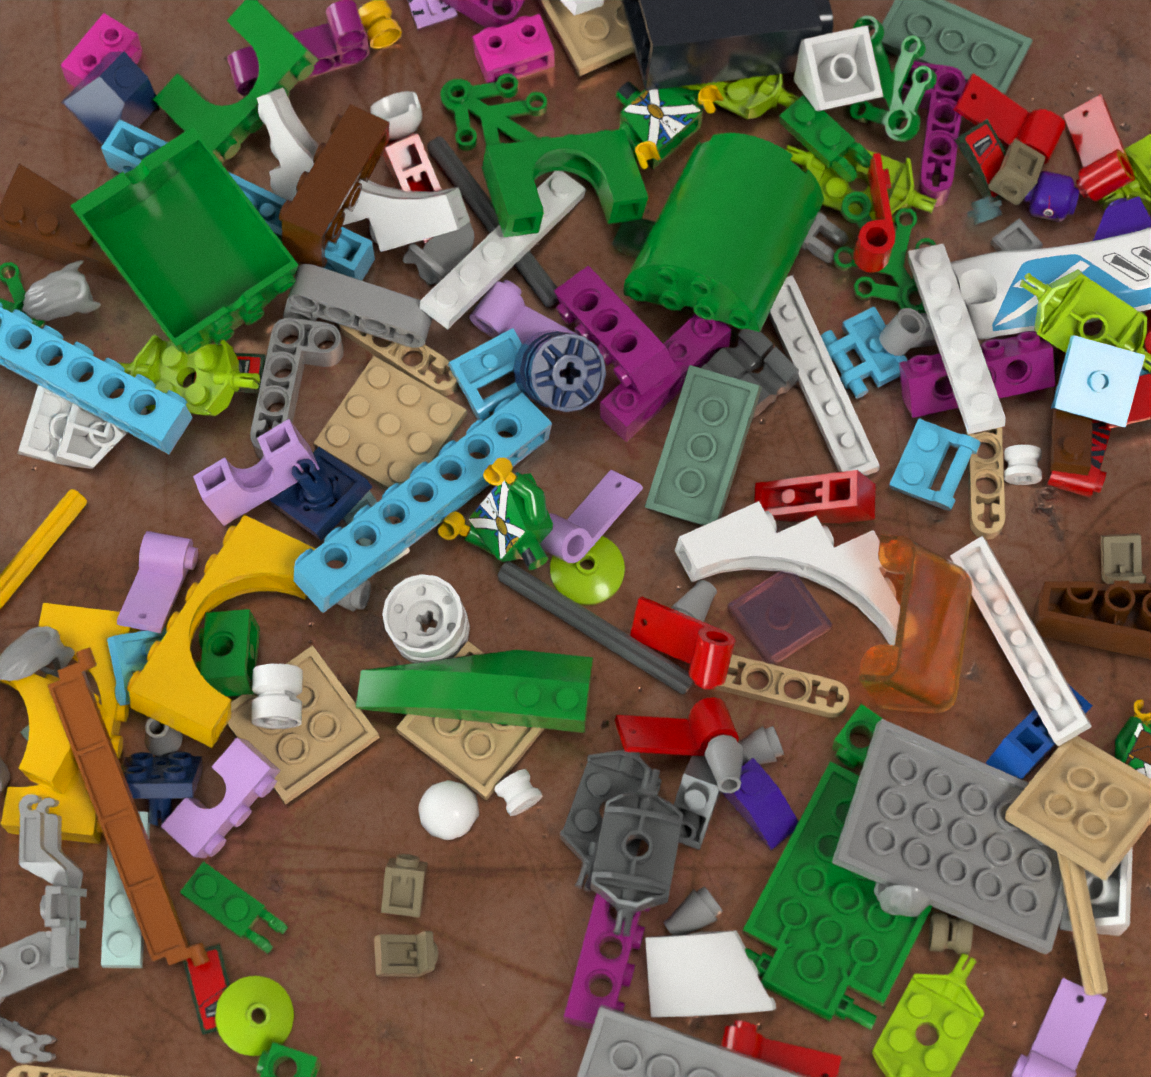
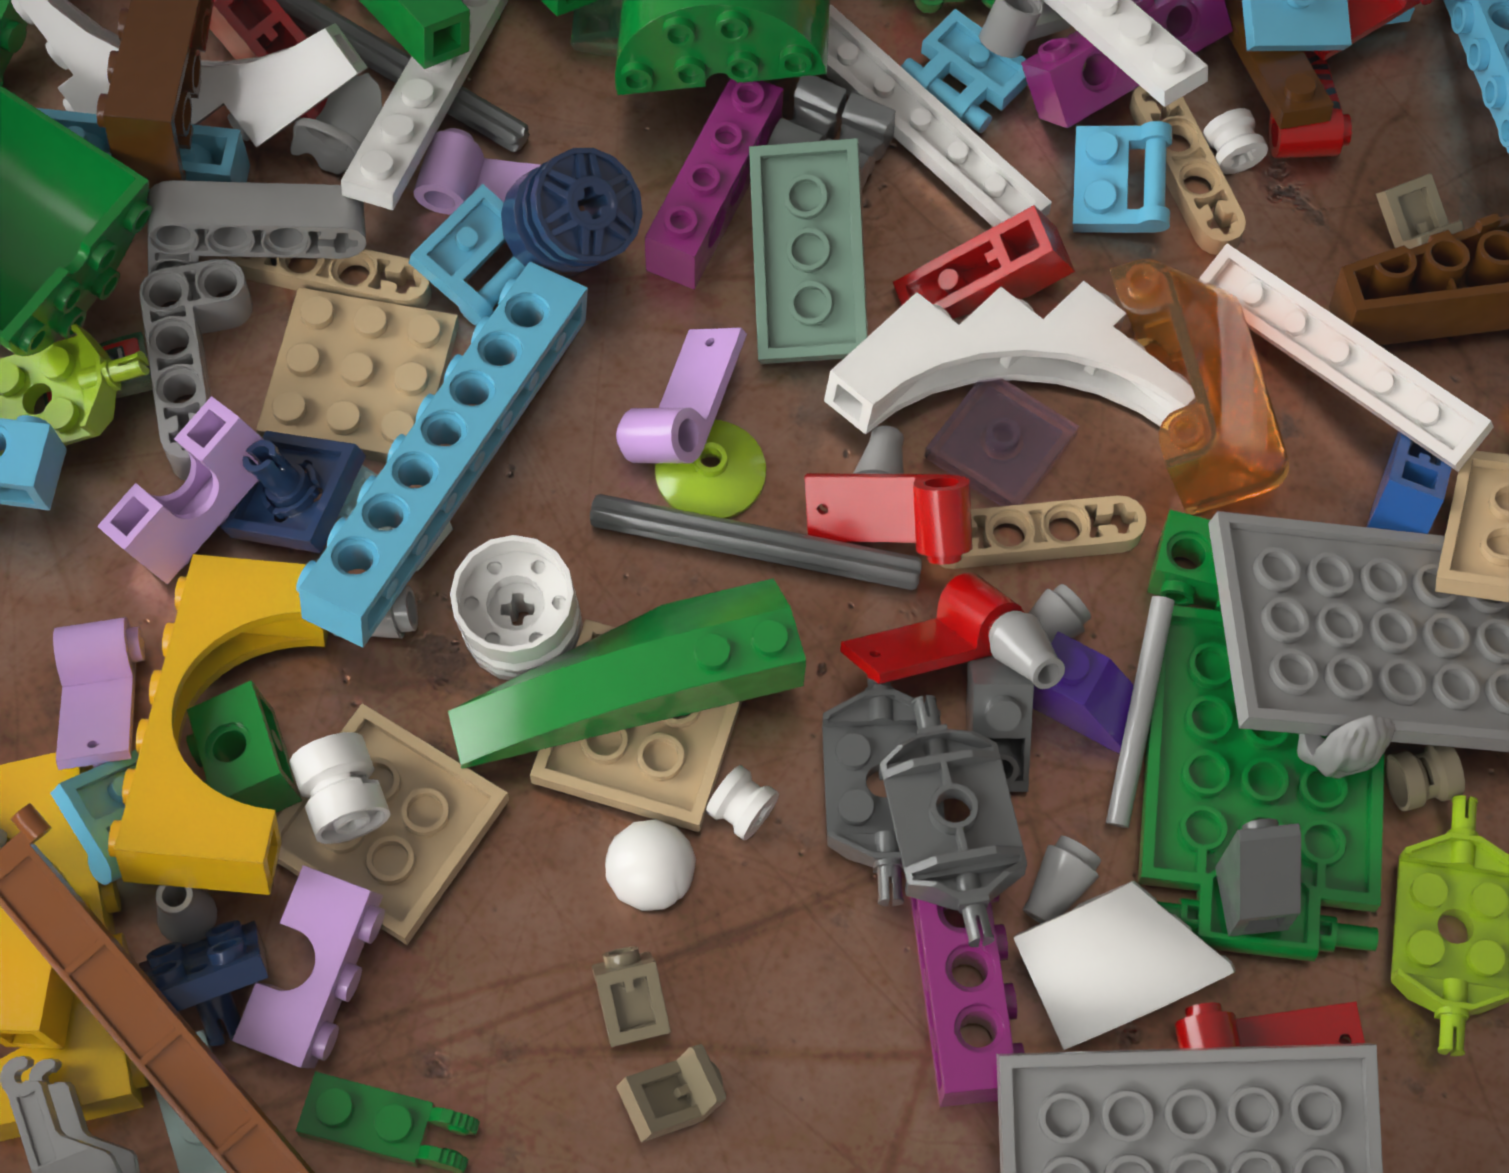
camera: 25 degrees left, 5 degrees down
torso [438,457,553,570] -> none
magenta brick [554,265,677,395] -> none
none -> light grey bar [1106,596,1175,828]
none -> dark grey slope [1215,818,1301,937]

